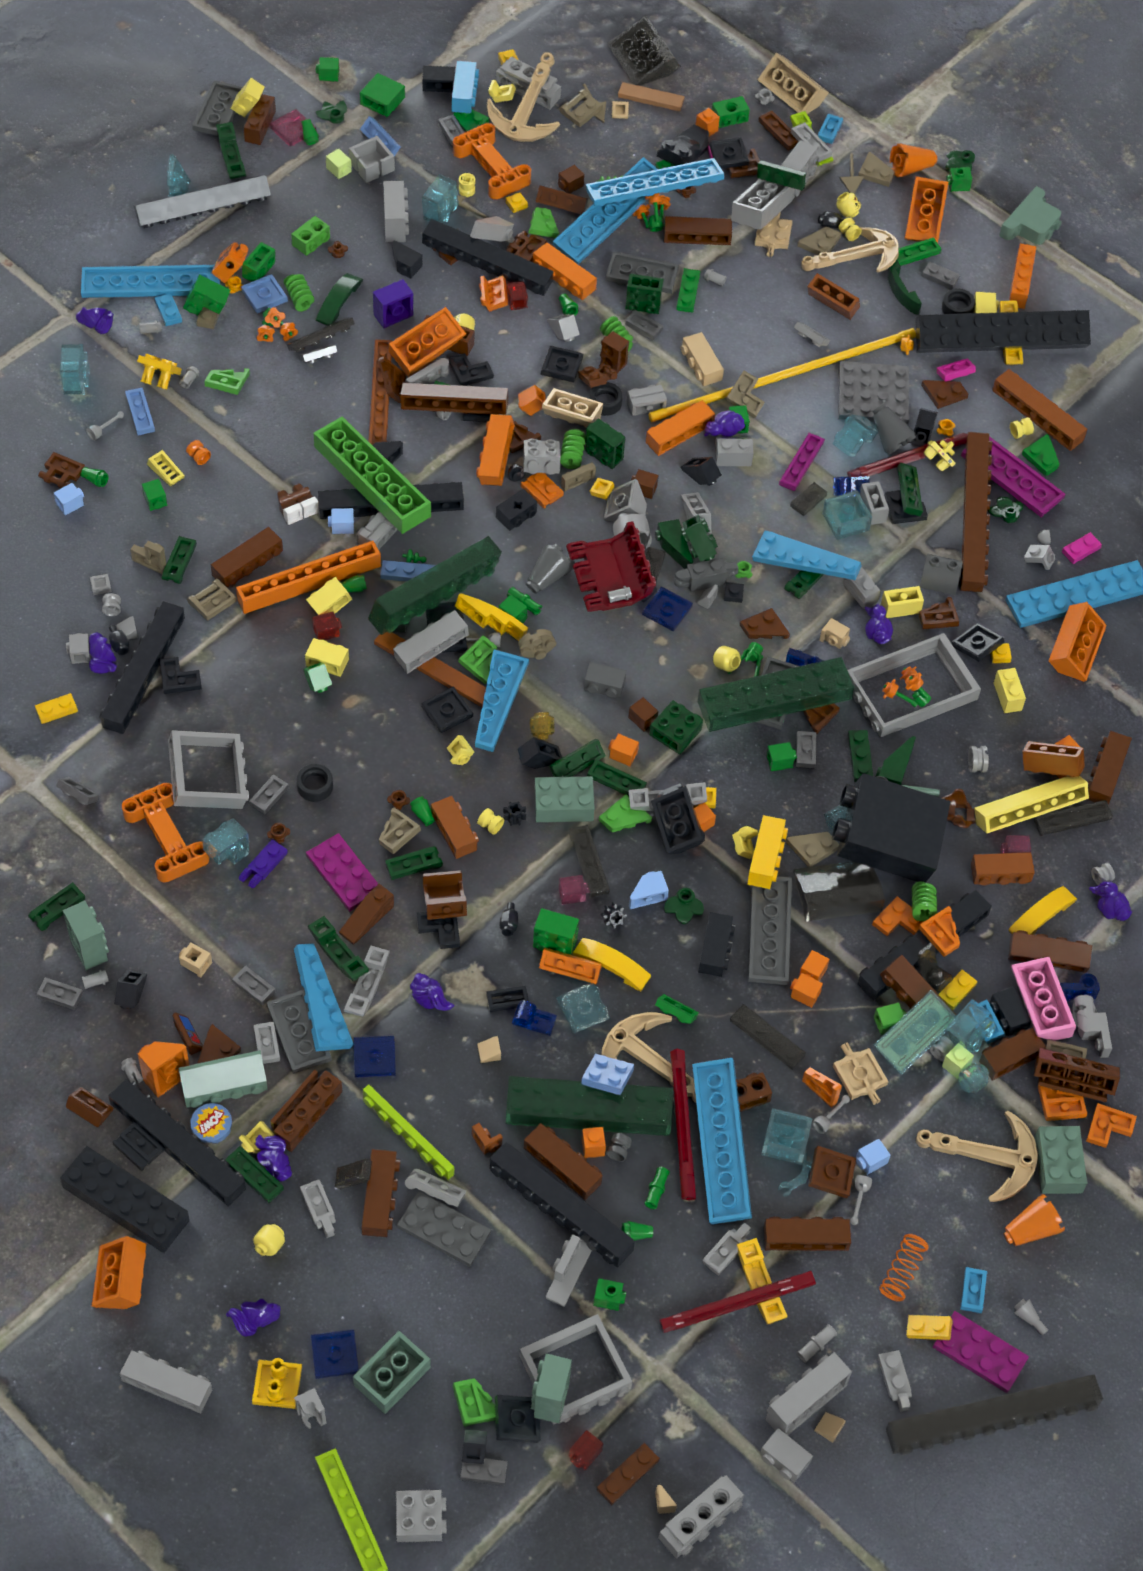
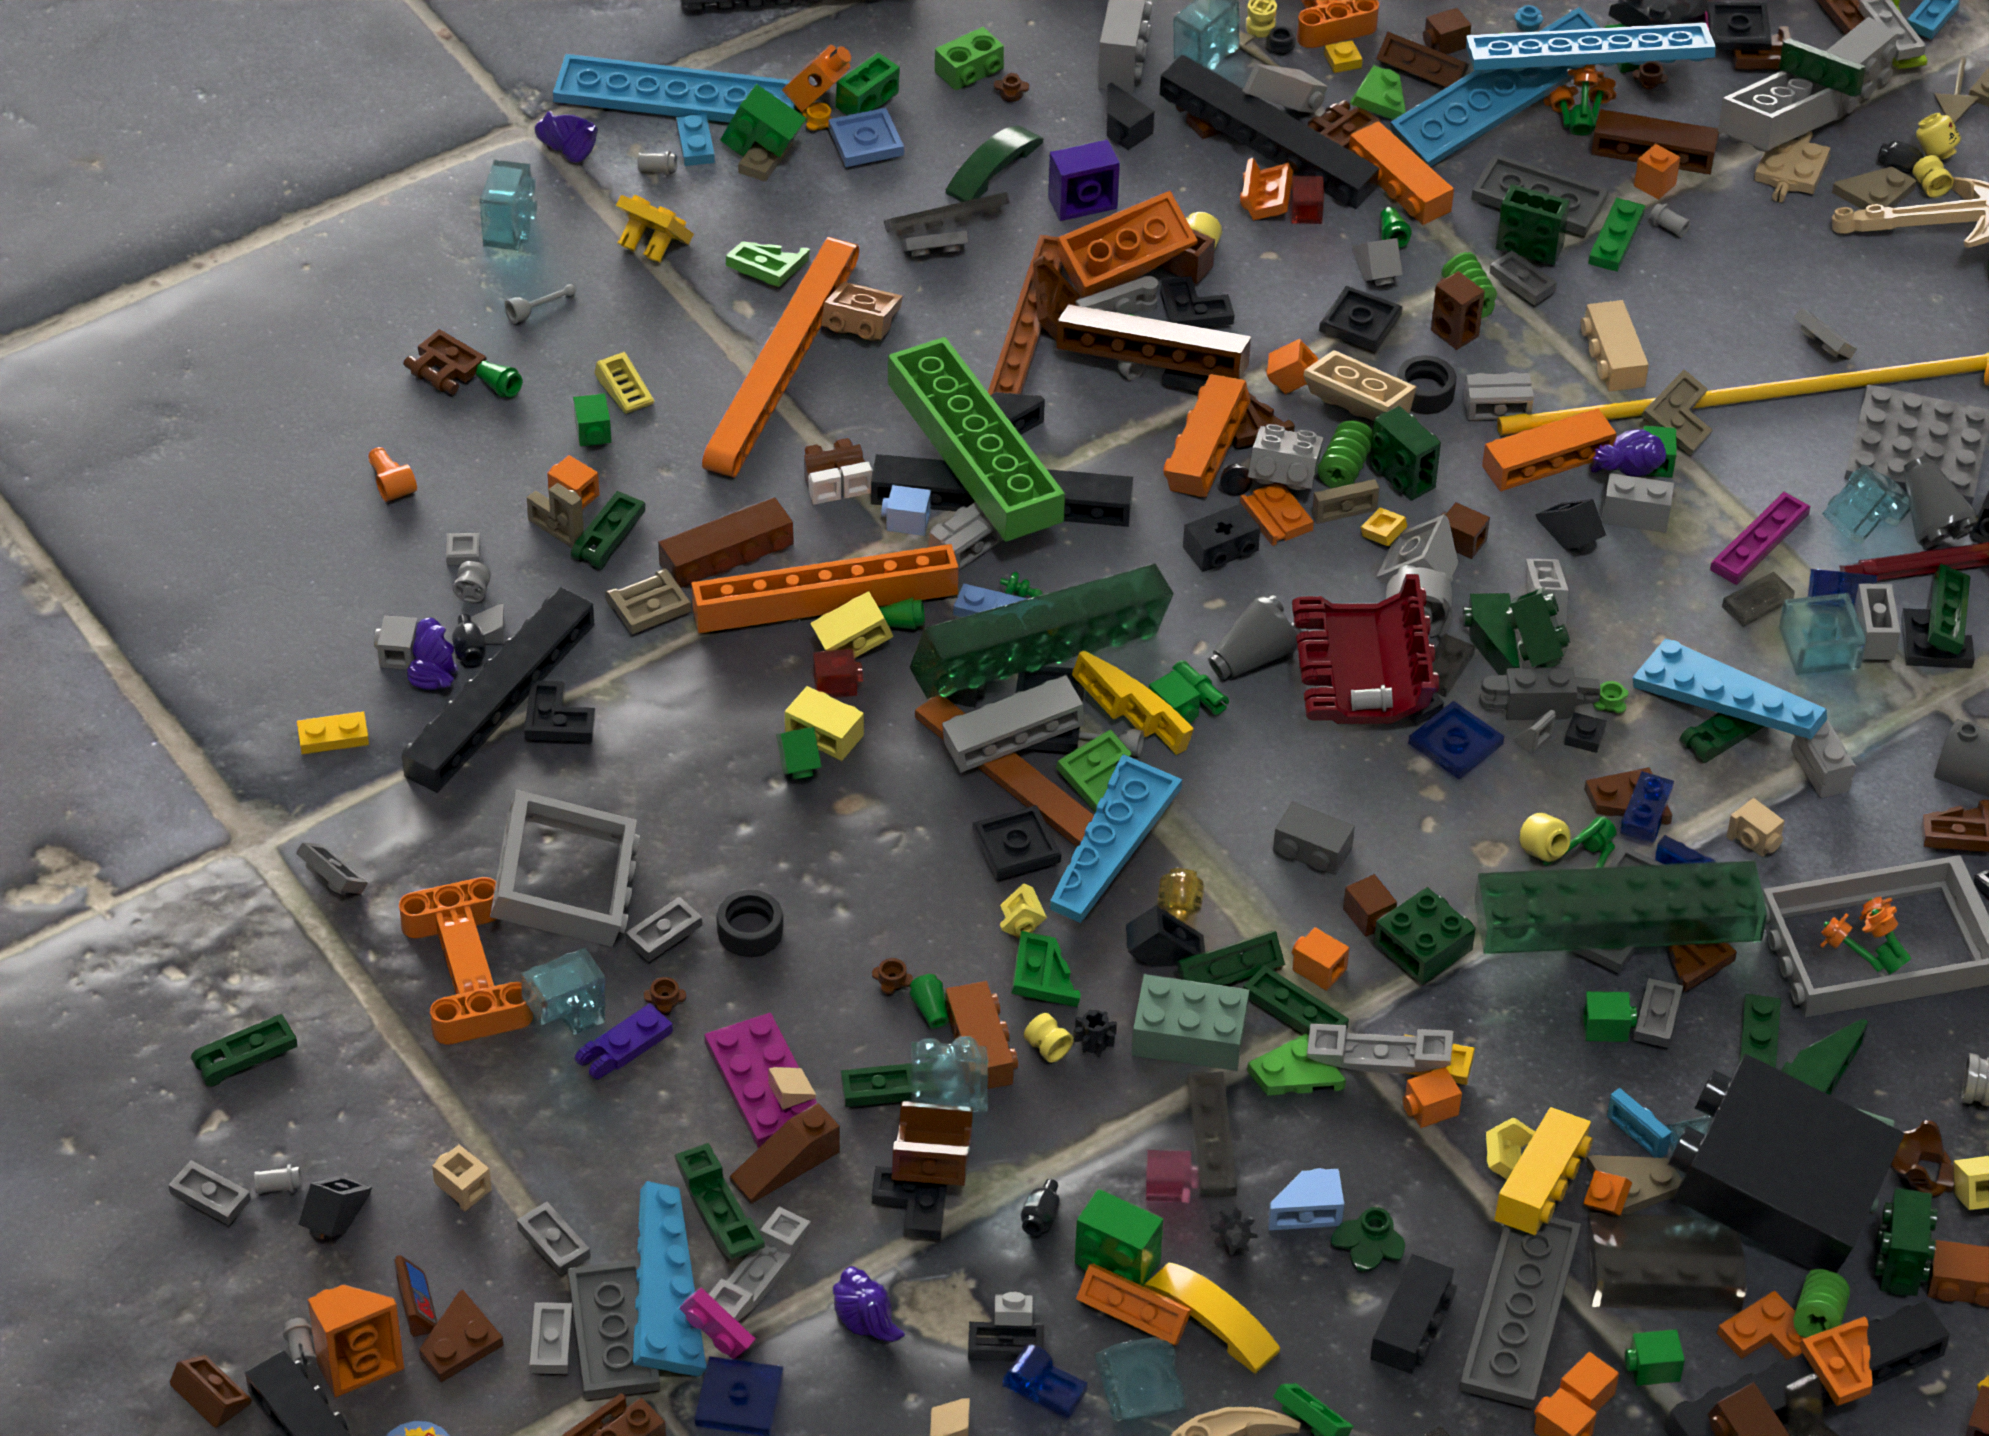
camera: 15 degrees right, 10 degrees down
light blue brick [54,483,84,515] -> none
sand green brick [63,901,109,970] -> none
medium blue plate [125,388,155,435] -> none
light grey pin [179,366,199,389] -> none
slope [179,1050,268,1108] -> none
orange wheel [186,440,211,465] -> none
orange plant [256,307,298,342] -> none
bright green piece [284,274,315,312] -> none
dark tan wing [379,807,421,854] -> none
dark tan plate [518,629,557,660] -> none
reddish brown plate [578,363,617,388] -> none
black slope [651,783,705,855] -> none
dark orange brick [807,273,860,320] -> none
dark purple hair [865,604,893,644] -> none
light yellow brick [881,586,924,618] -> none
none -> orange pin [368,447,417,502]
none -> orange brick [547,455,600,509]
none -> dark pink plate [679,1287,756,1360]
none -> orange beam [702,237,859,478]
none -> tan slope [768,1067,816,1109]
none -> medium nougat plate [821,282,903,341]
none -> clear light blue slope [911,1036,989,1112]
none -> light grey plate [995,1292,1032,1326]
none -> green wing [1011,931,1081,1007]
none -> black plate [1266,27,1296,54]
none -> dark azure plate [1514,5,1543,32]
none -> orange plate [1583,1170,1632,1216]
none -> dark azure plate [1607,1088,1672,1158]
none -> clear blue plate [1620,771,1674,844]
none -> green brick [1625,1329,1685,1386]
none -> orange brick [1634,144,1680,200]
none -> dark green brick [1875,1188,1937,1296]

